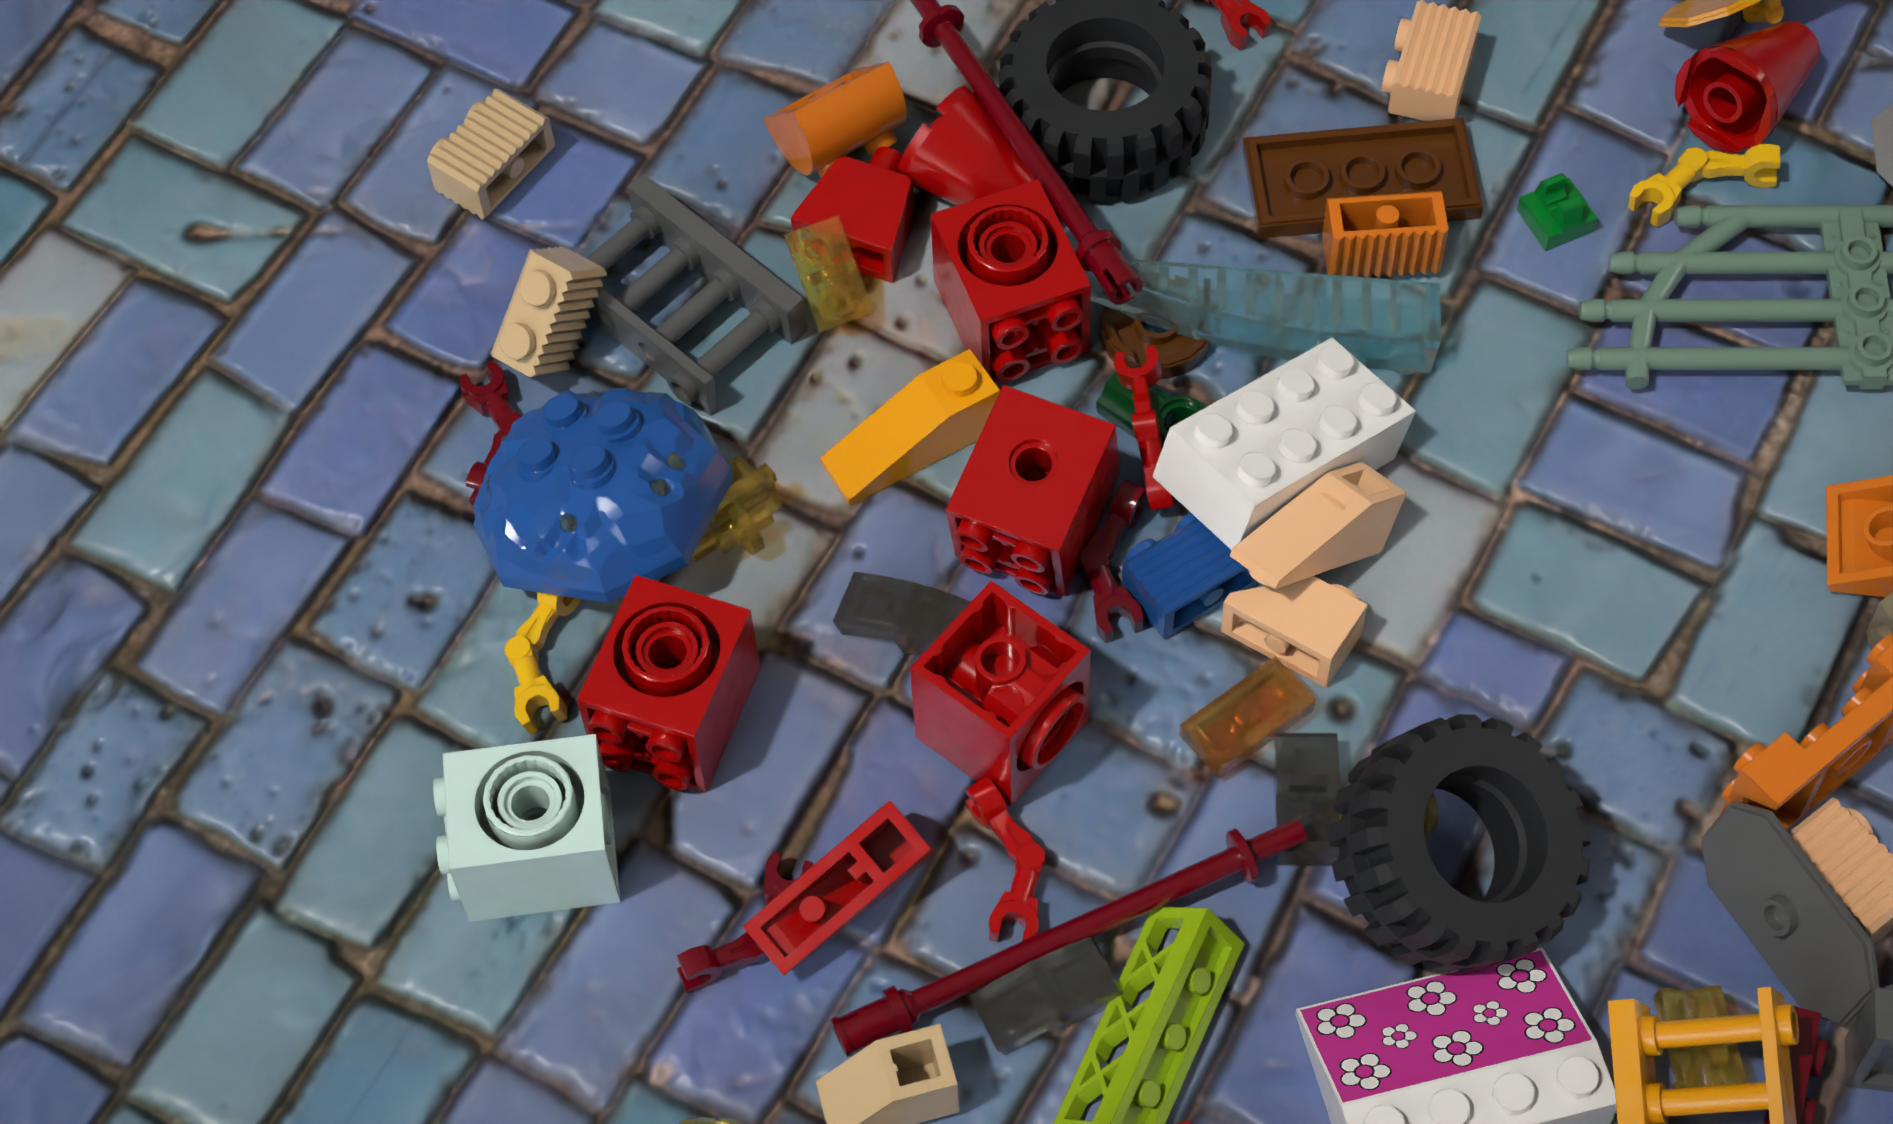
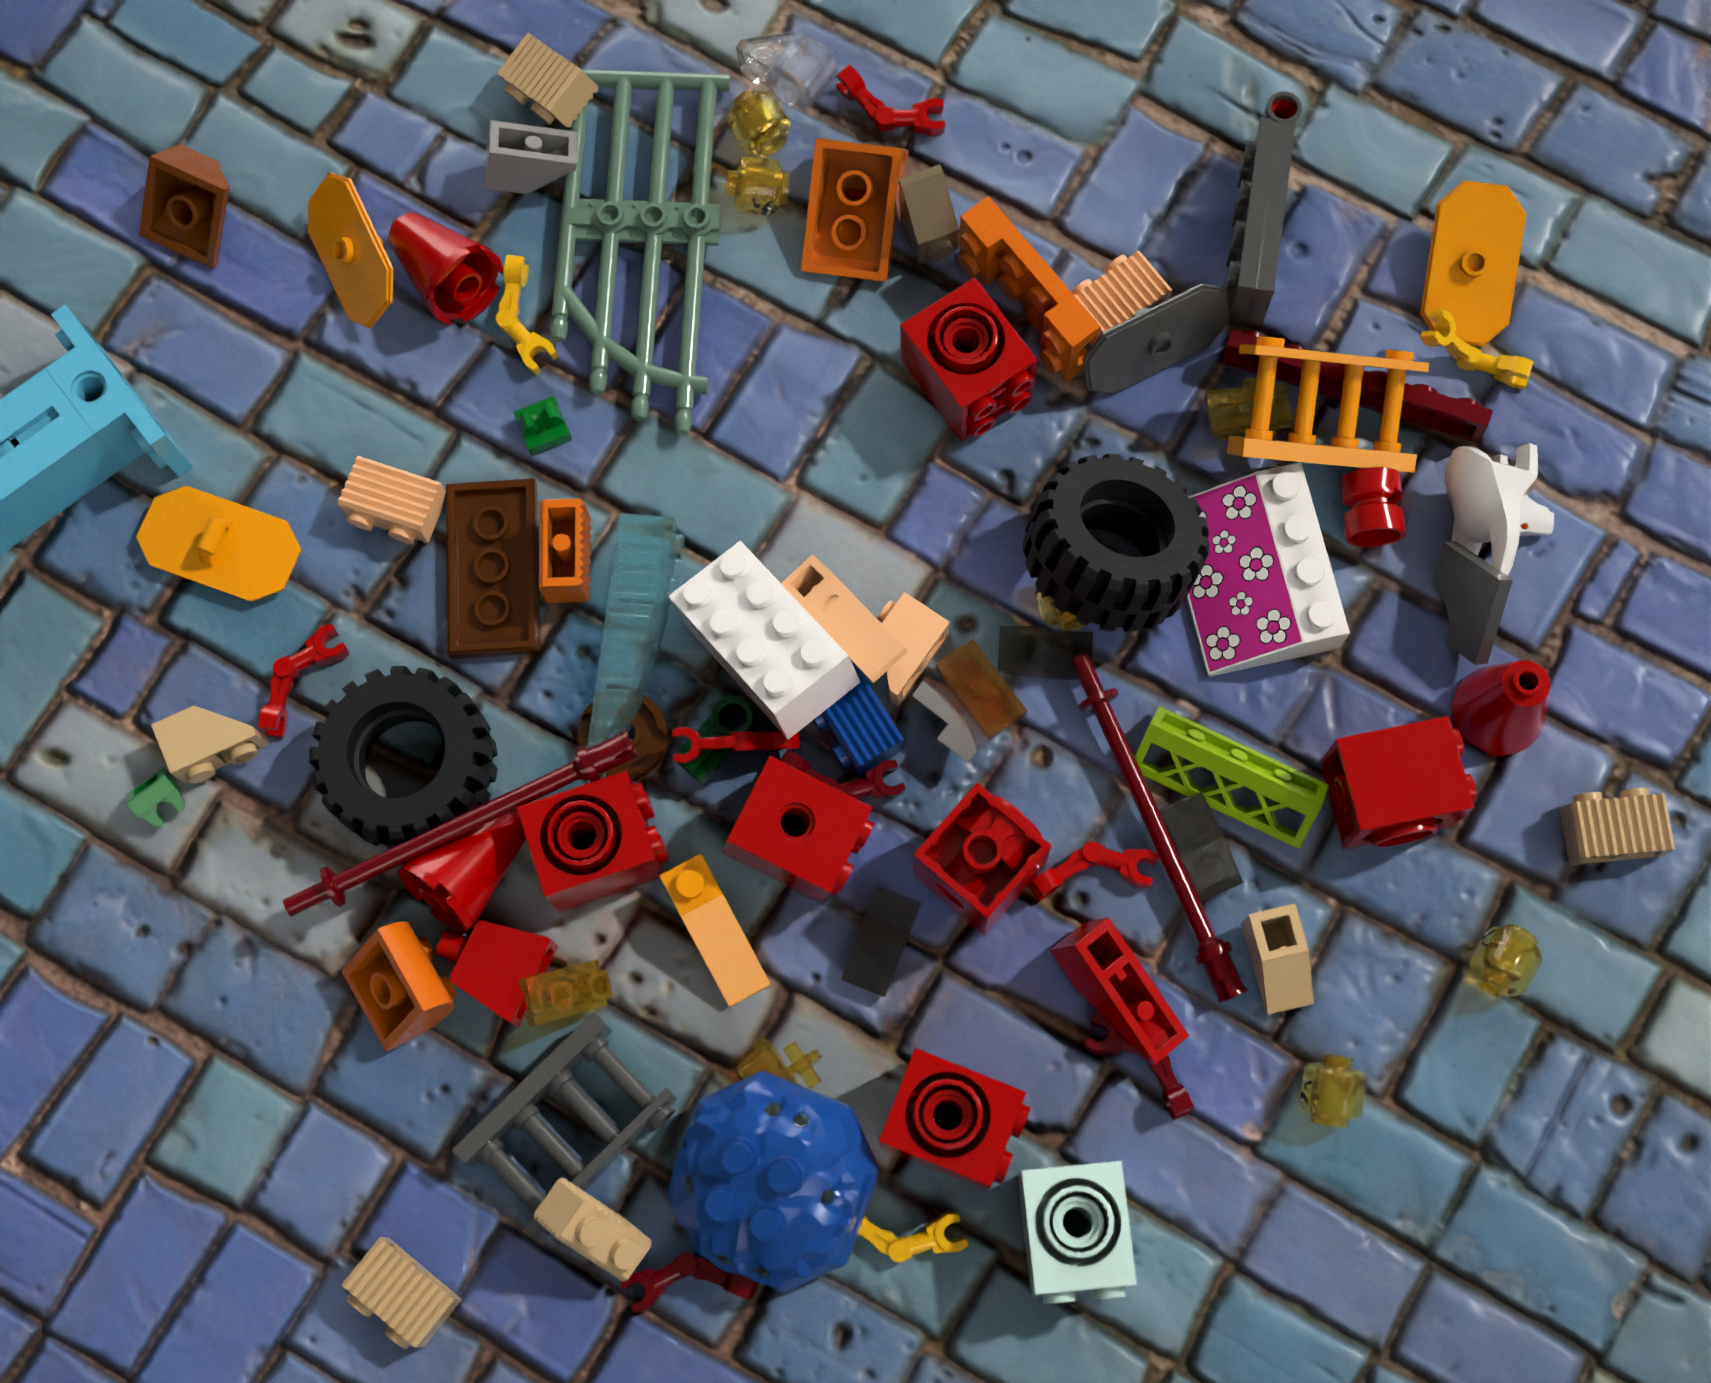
camera: 85 degrees left, 15 degrees up
none -> red brick [900,277,1038,442]
none -> light grey slope [912,681,977,763]

